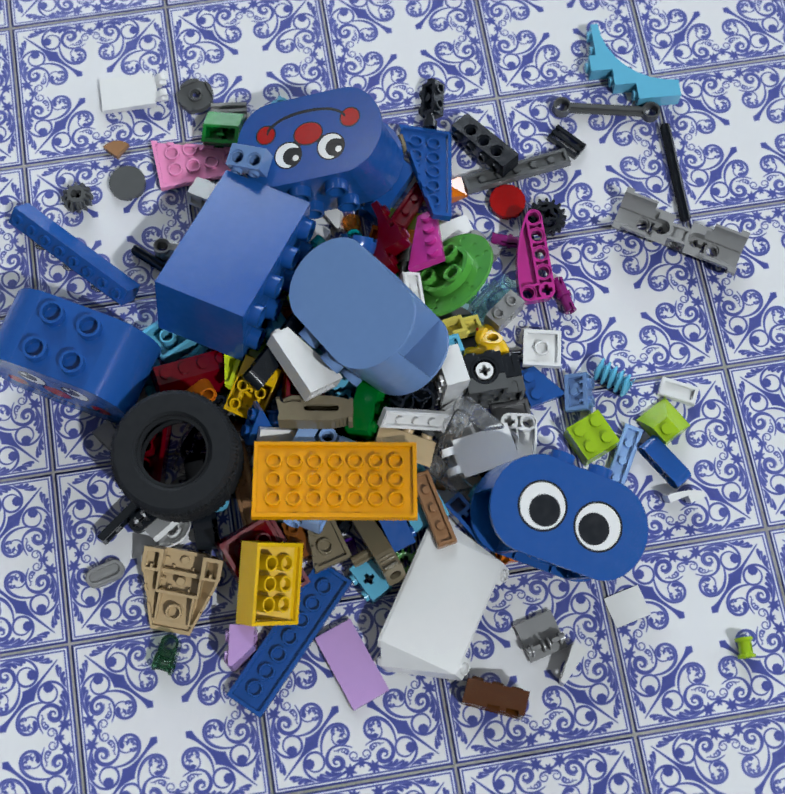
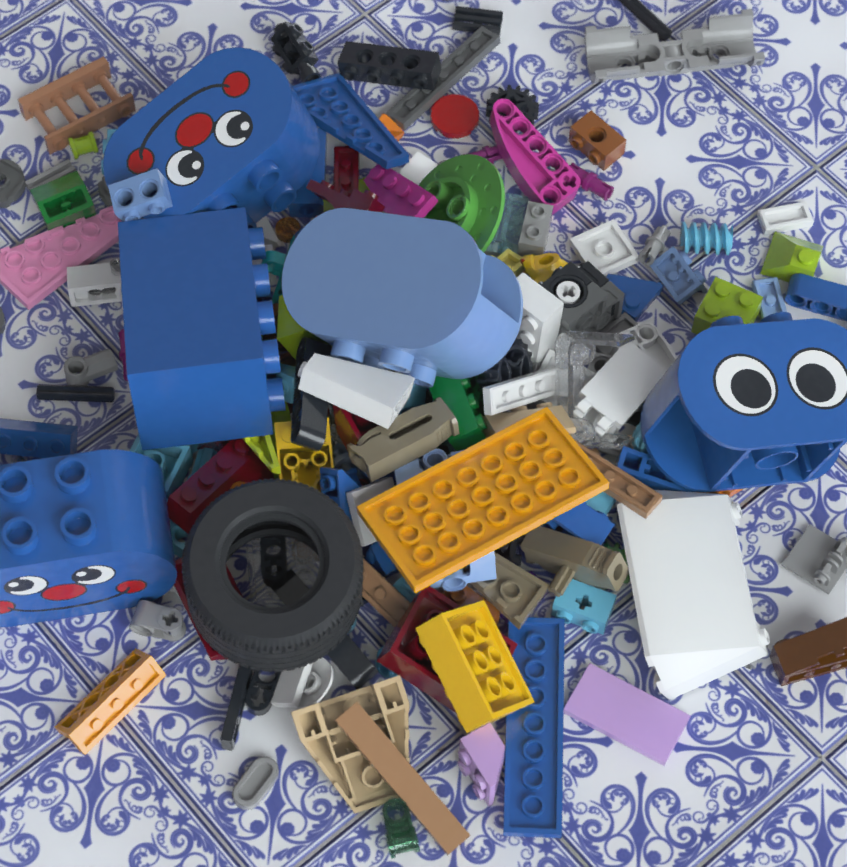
camera: 30 degrees left, 10 degrees down
none -> nougat fence [18,56,136,154]
none -> light orange fence [54,648,166,755]
none -> lime bush [68,131,99,160]
none -> medium nougat tile [335,702,471,856]
none -> dark orange brick [569,111,627,171]
none -> light grey axle [638,225,671,266]

